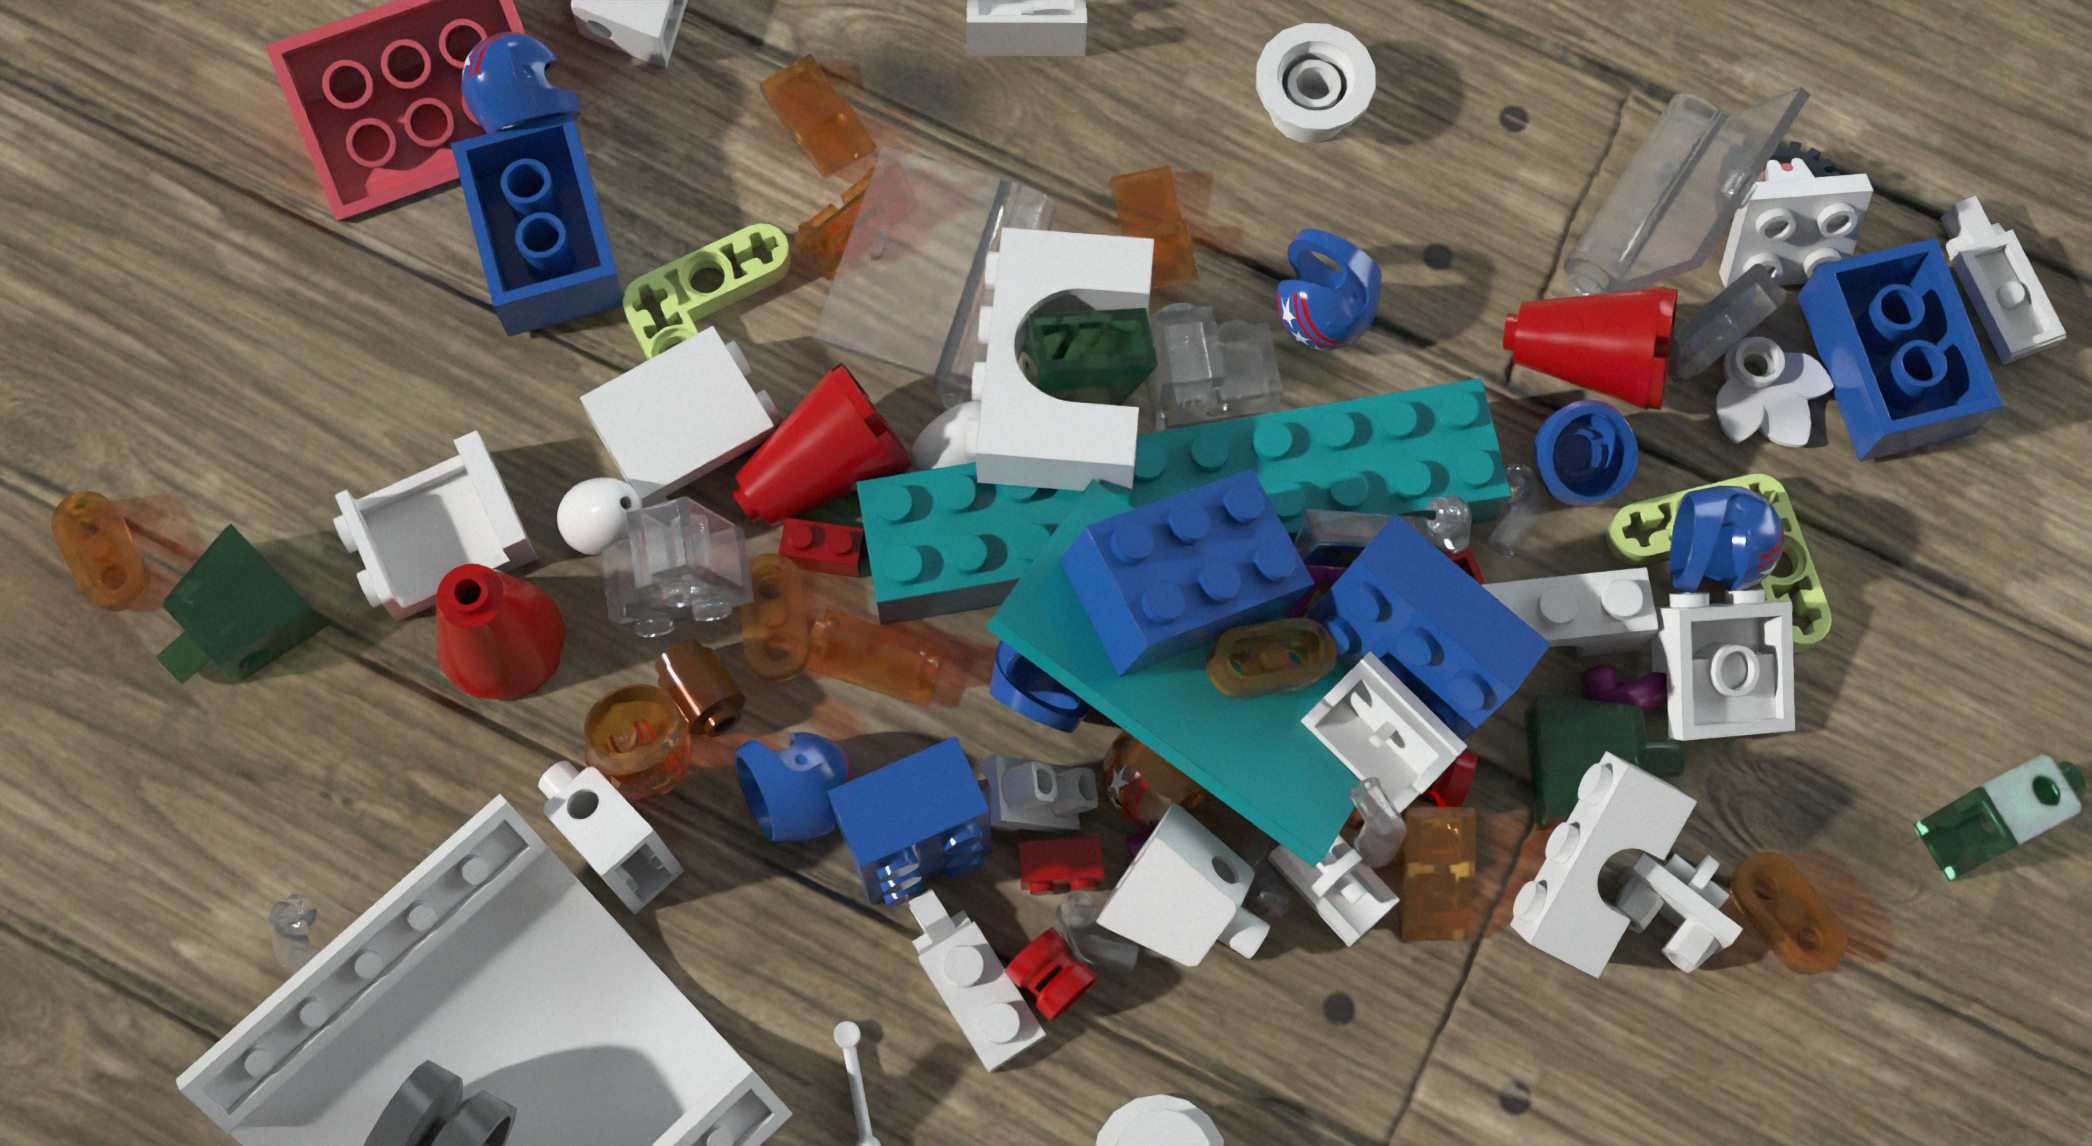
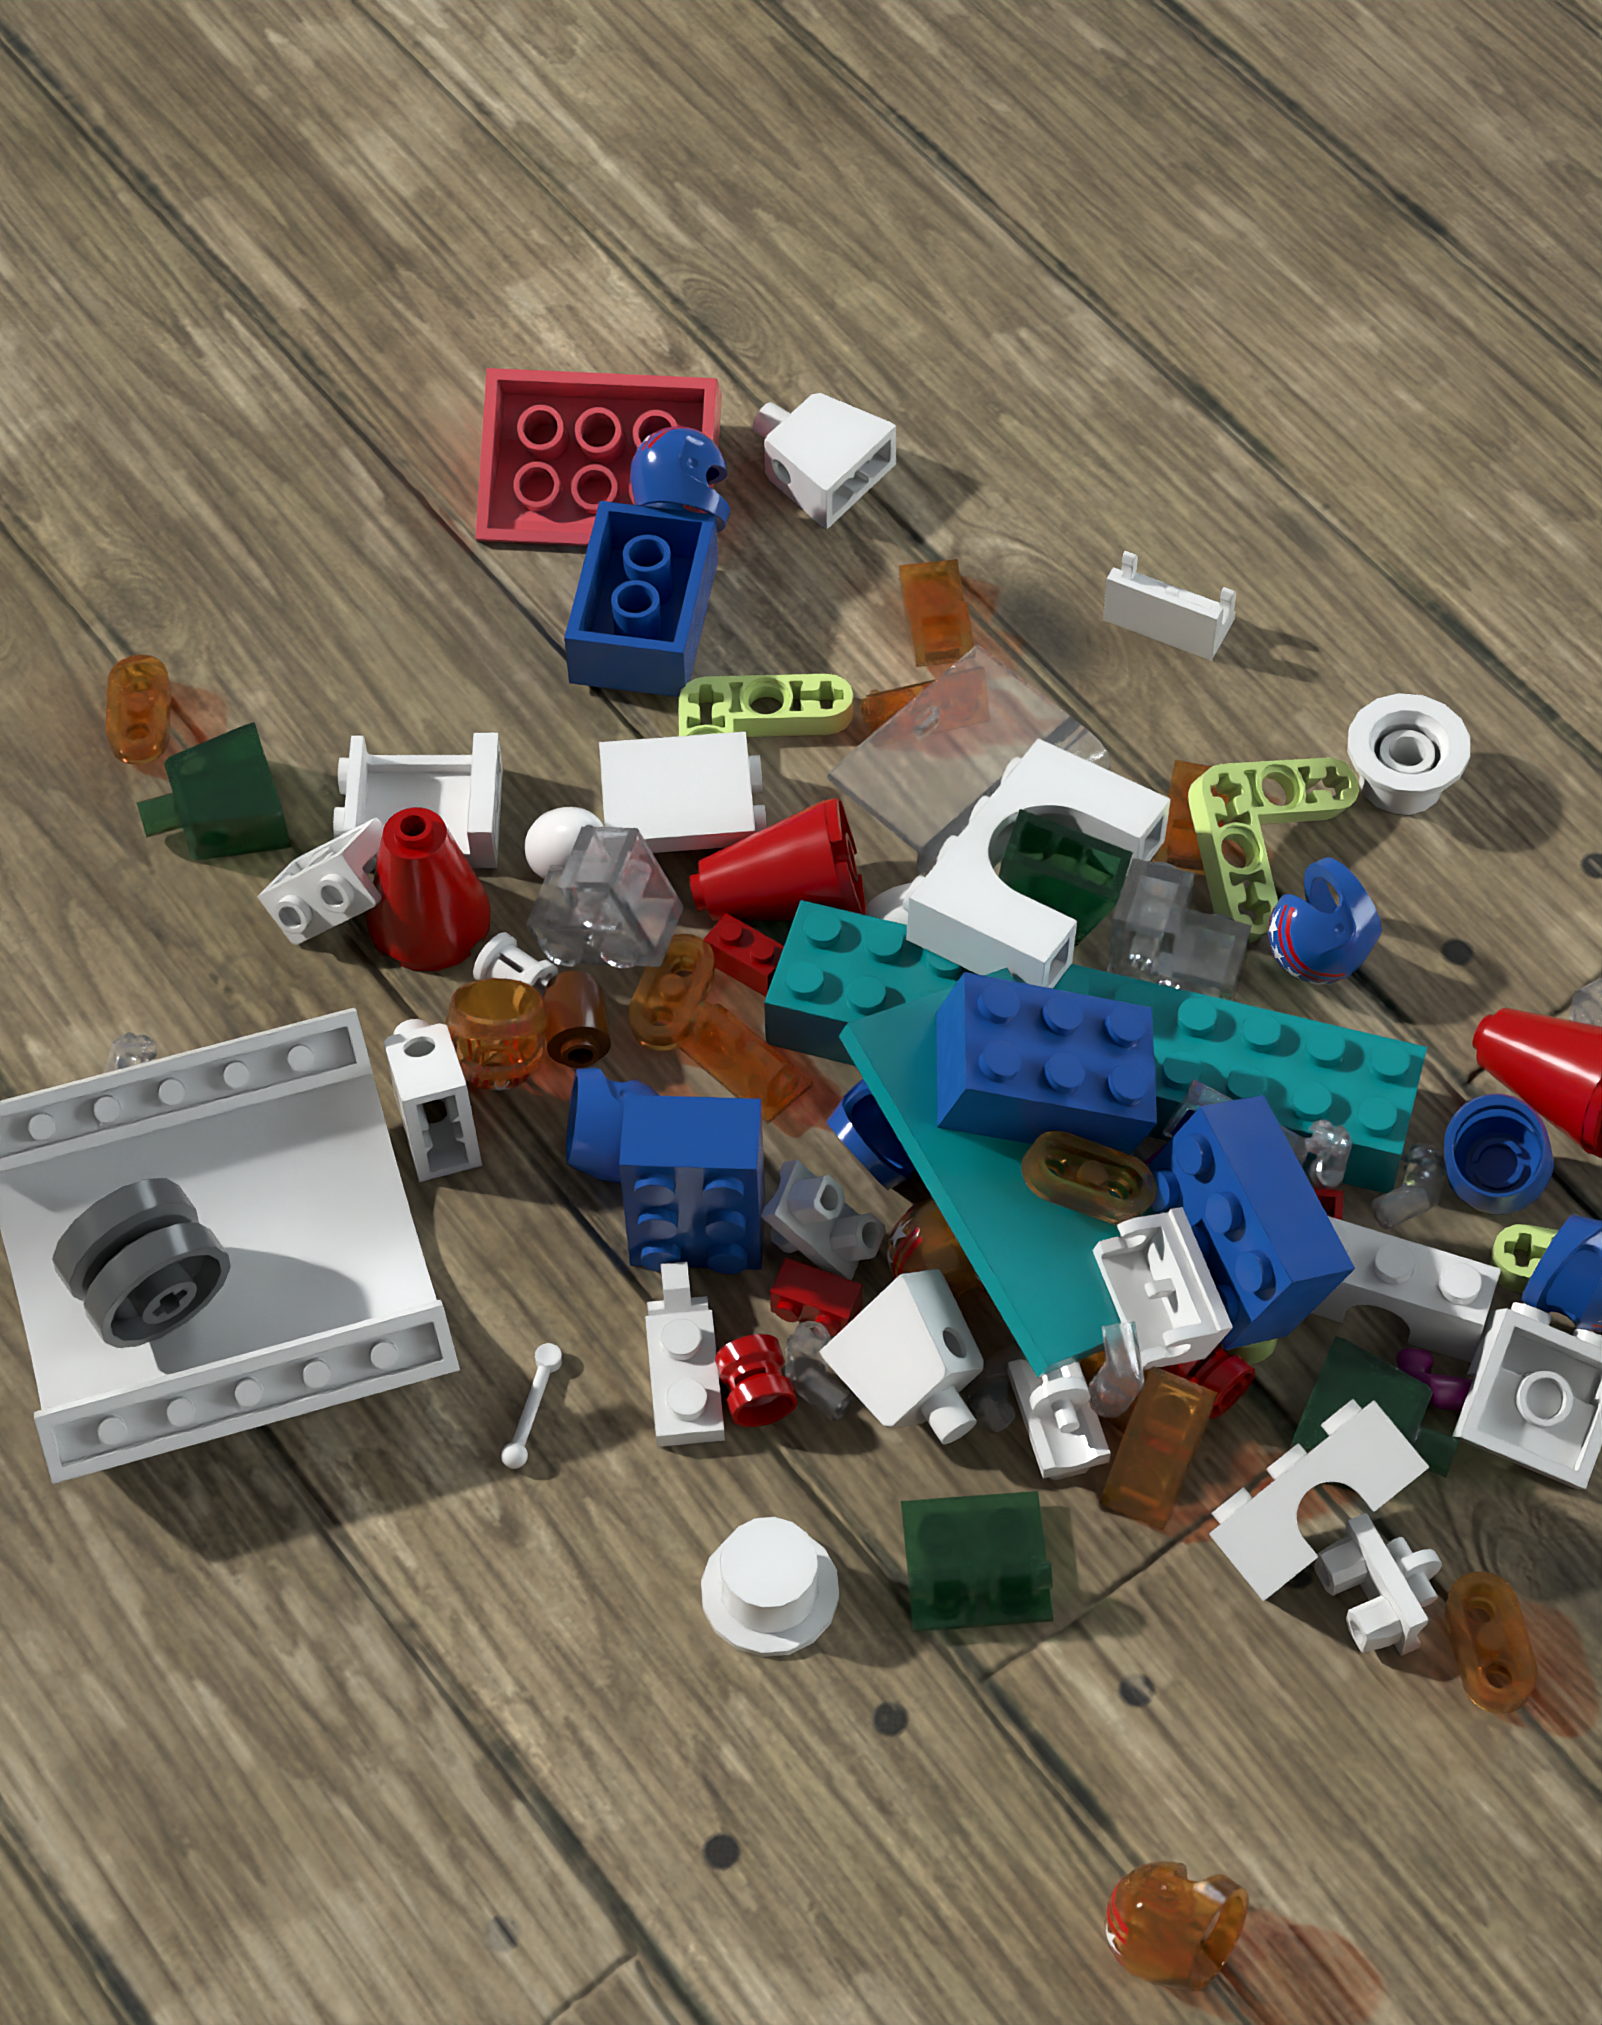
camera: 30 degrees right, 15 degrees down
none -> white bracket [257,817,384,945]
none -> white bush [473,932,558,1013]
none -> clear green hinge [901,1491,1054,1632]
none -> yellowish green beam [1188,757,1359,944]

